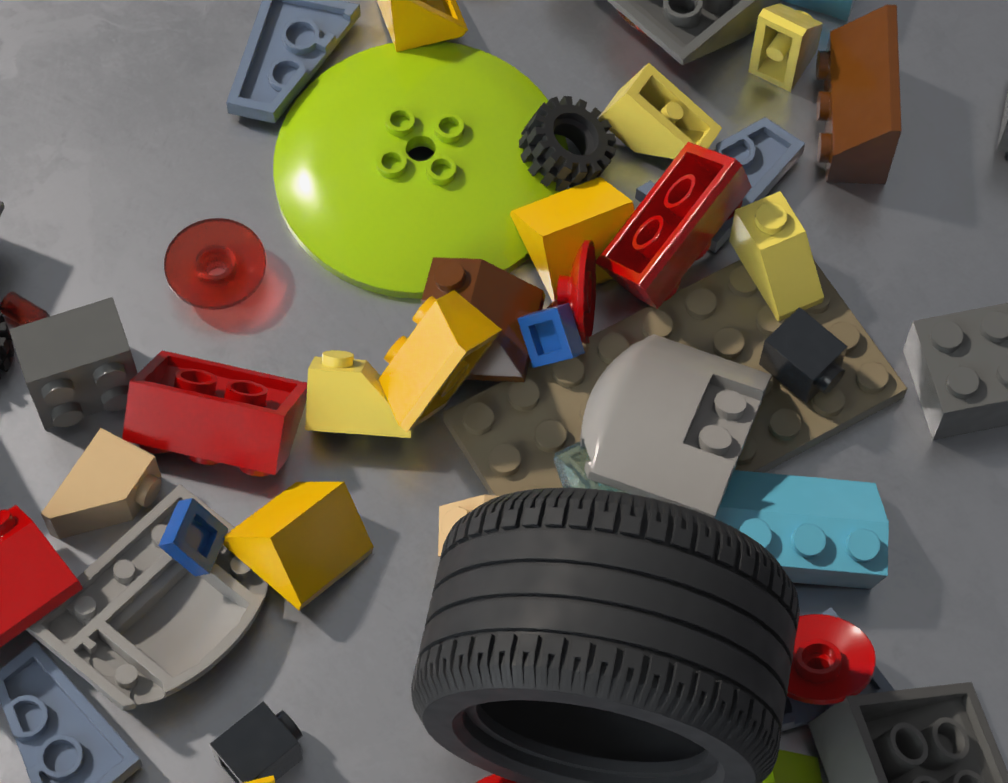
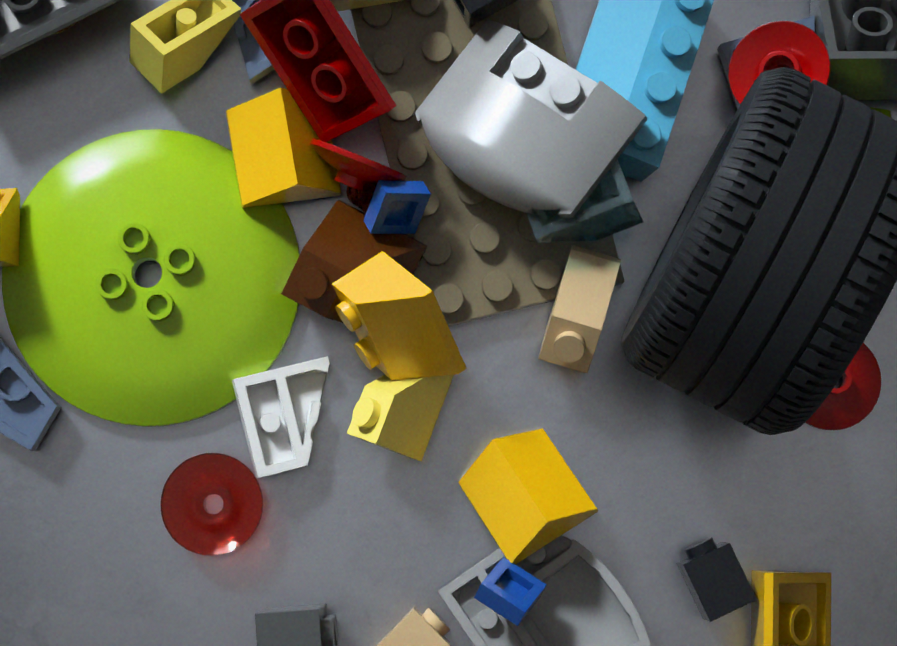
camera: 75 degrees left, 20 degrees up
red slope [122,350,307,477] -> none
black tyre [519,96,616,192] -> none
none -> white wing [232,356,330,479]

